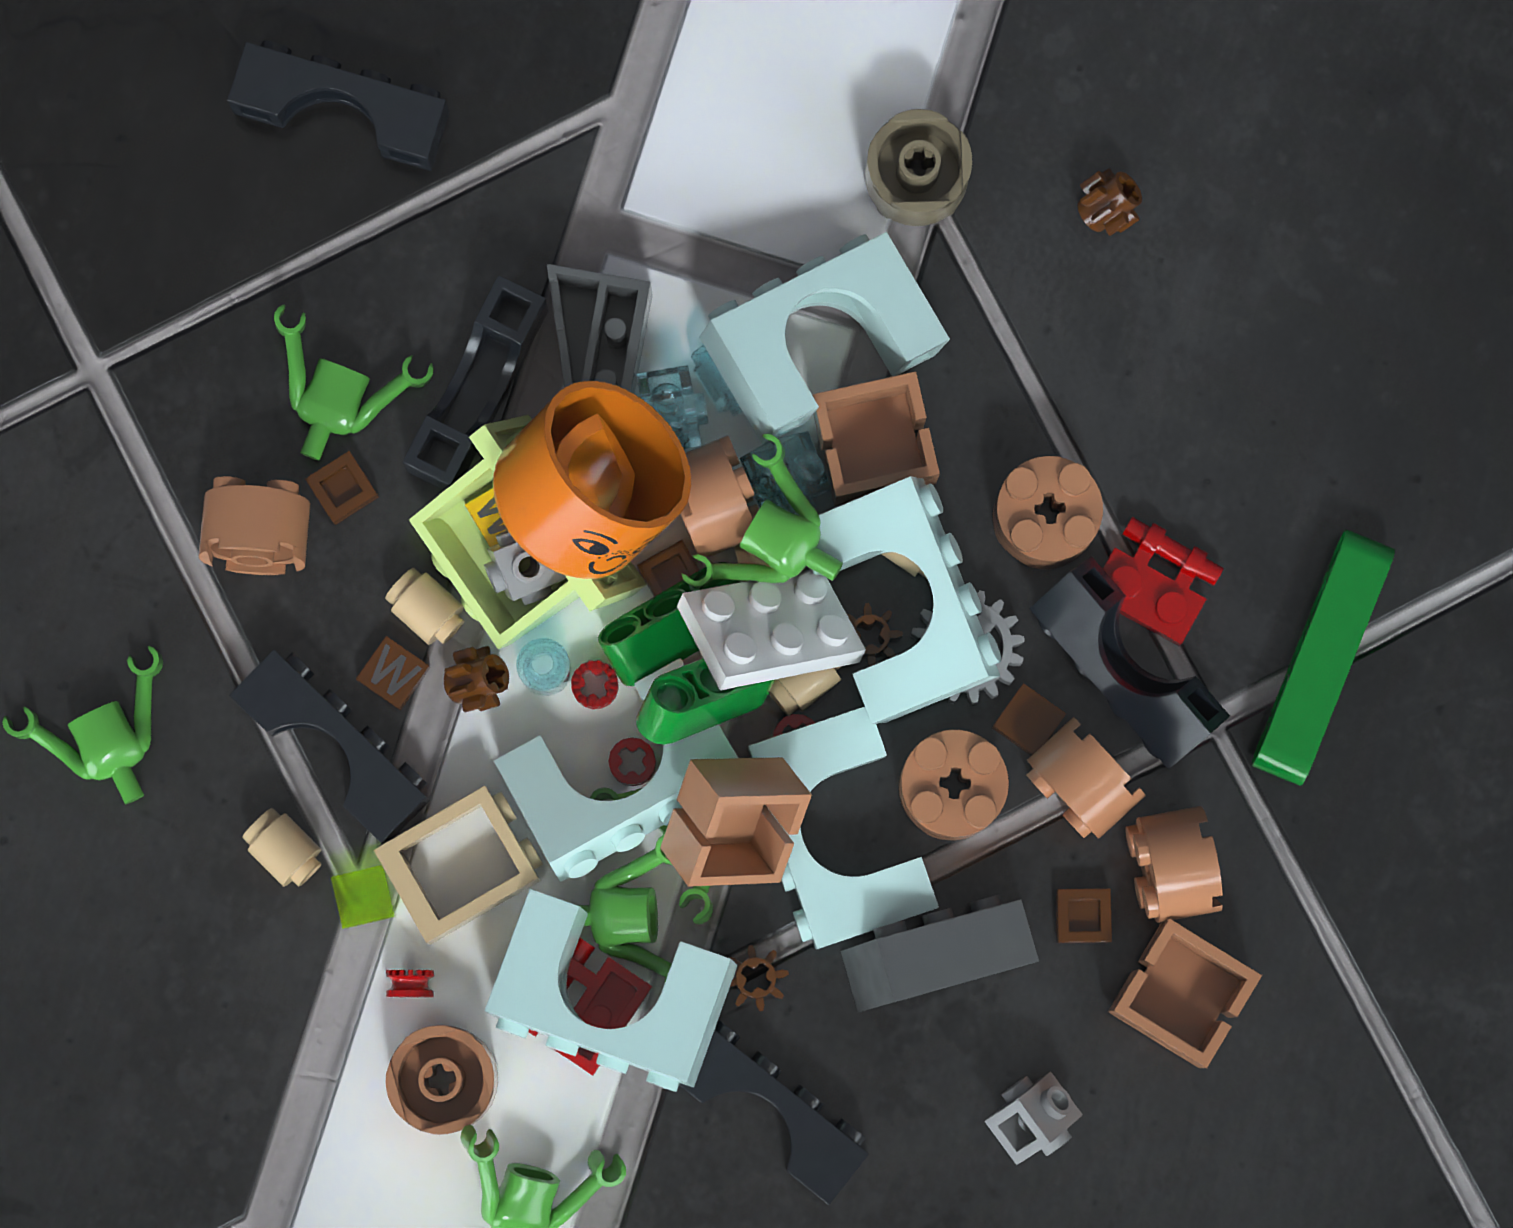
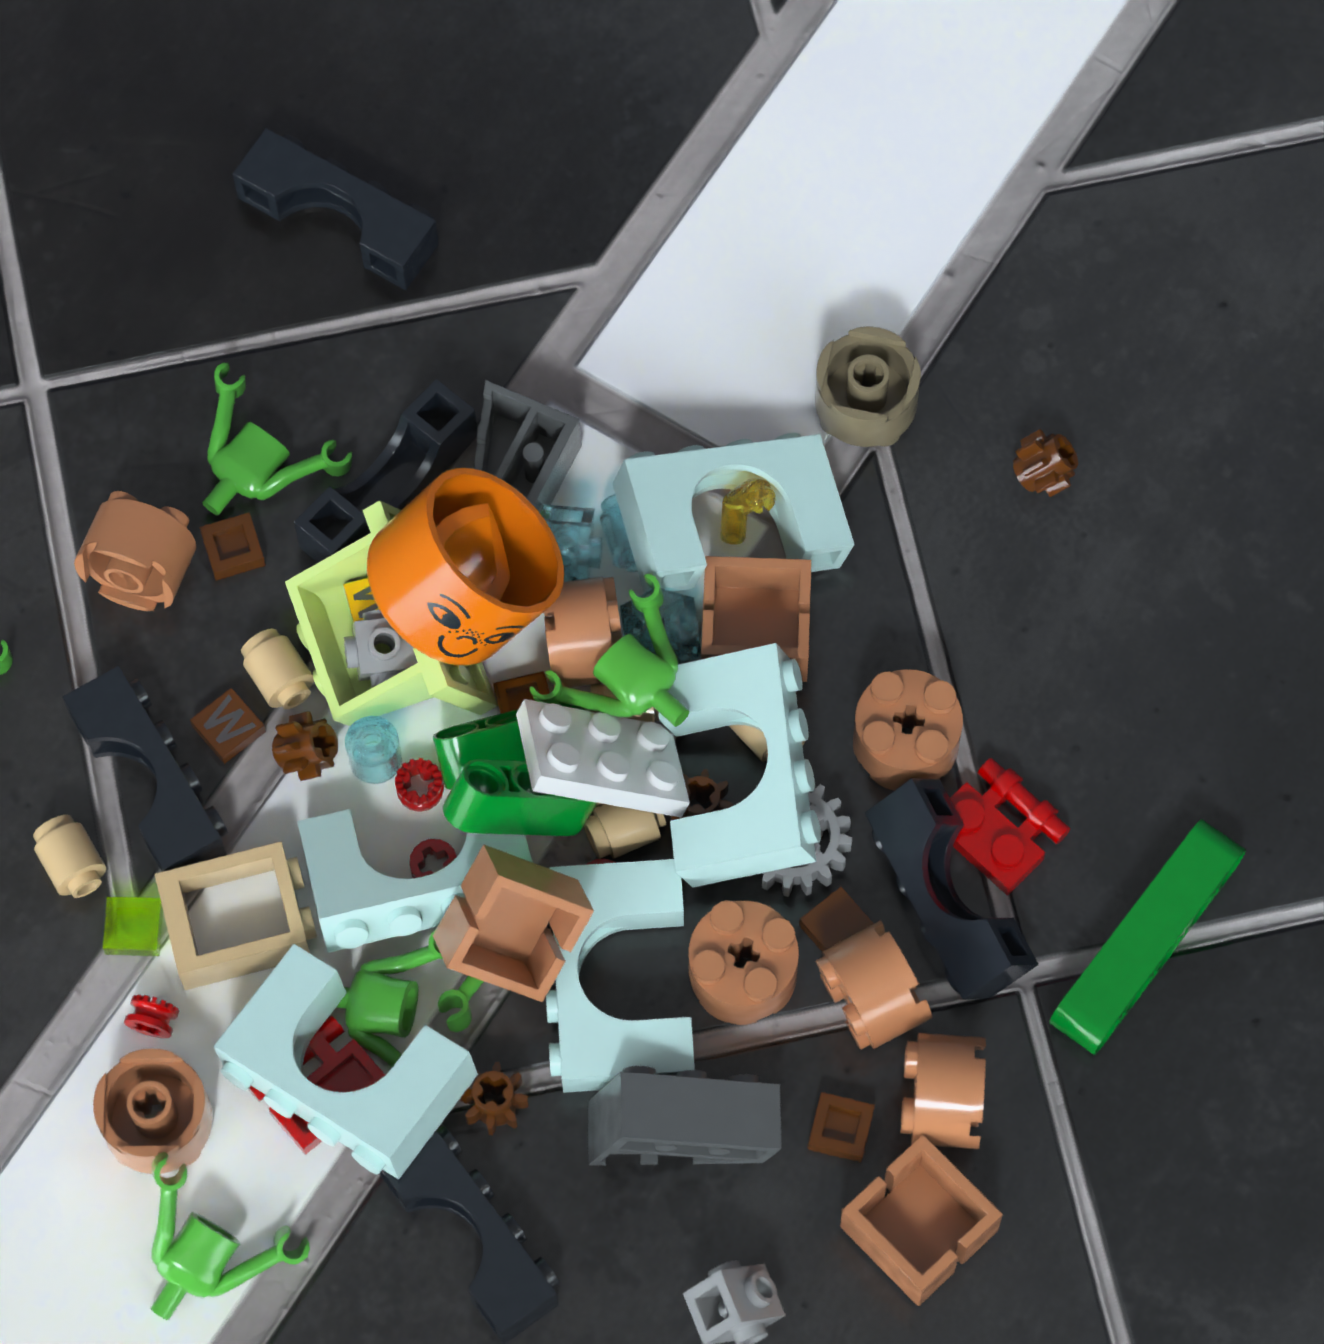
camera: 20 degrees right, 15 degrees down
none -> clear yellow arm [720,478,776,544]

